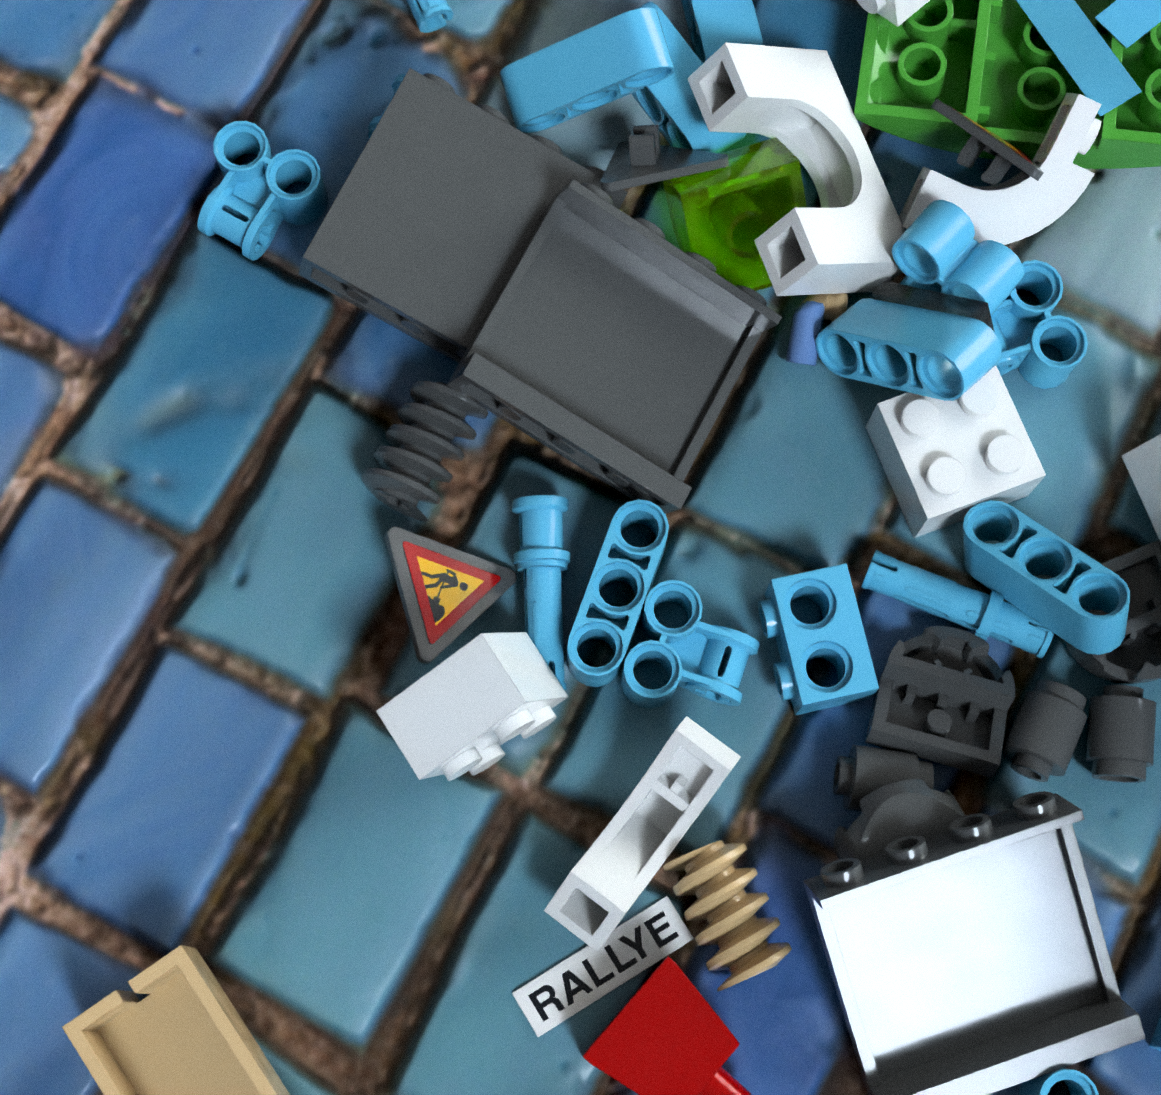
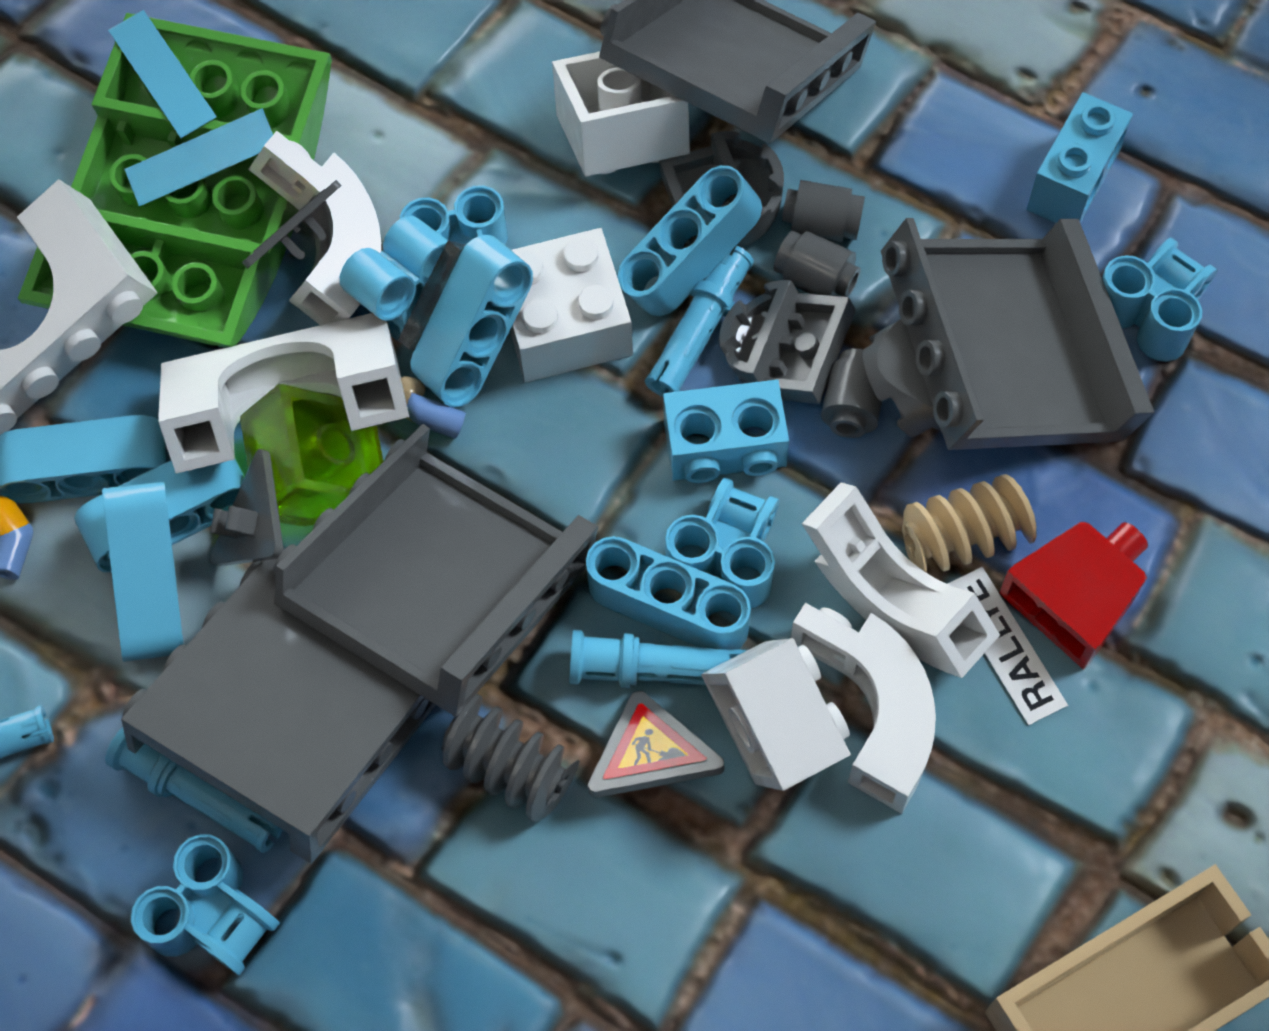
camera: 80 degrees left, 10 degrees down
none -> white arch [791,603,936,814]

